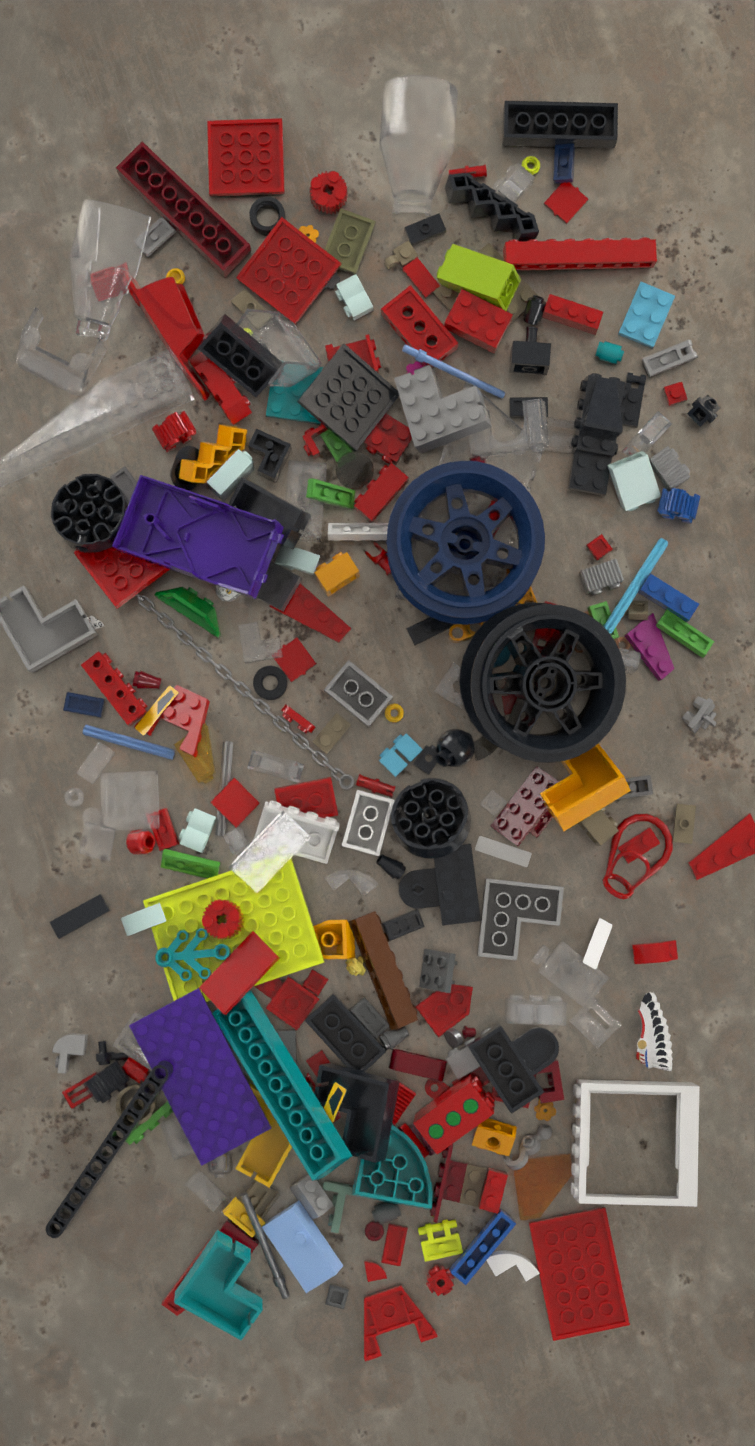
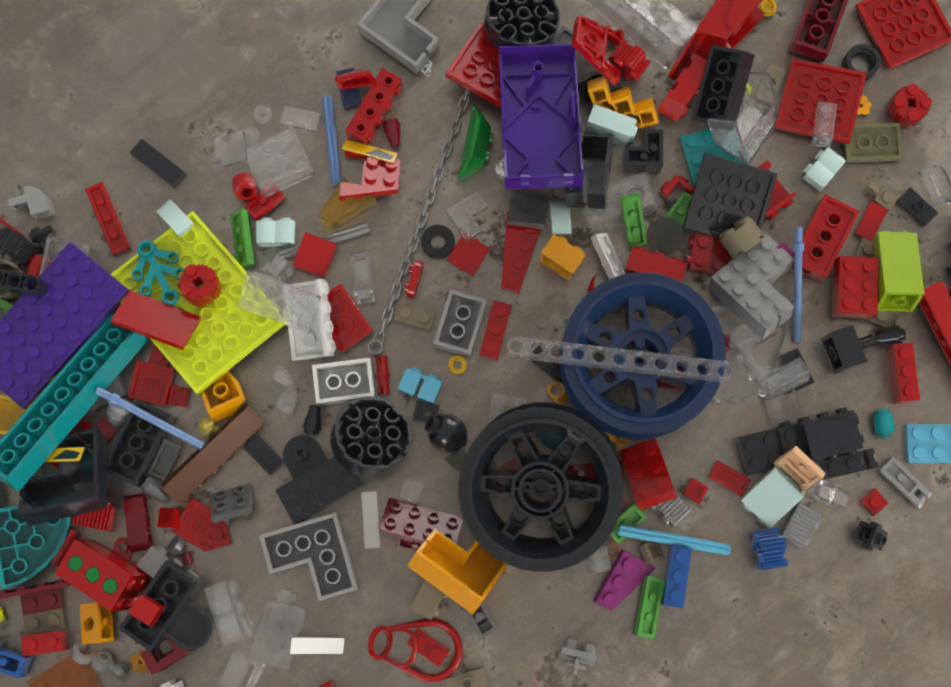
camera: 65 degrees right, 5 degrees down
none -> red tile [85,182,132,257]
none -> medium blue bar [95,387,204,450]
none -> light grey head [105,398,130,427]
none -> red brick [129,594,165,626]
none -> red tile [157,508,180,529]
none -> red slope [334,69,376,90]
none -> red plate [479,300,512,361]
none -> clear beam [507,336,734,383]
none -> red wing [571,15,624,86]
none -> red brick [619,438,678,511]
none -> red tile [708,460,752,497]
none -> dark tan brick [719,216,765,259]
none -> light nougat plate [773,446,826,491]
none -> clear brick [811,102,837,147]

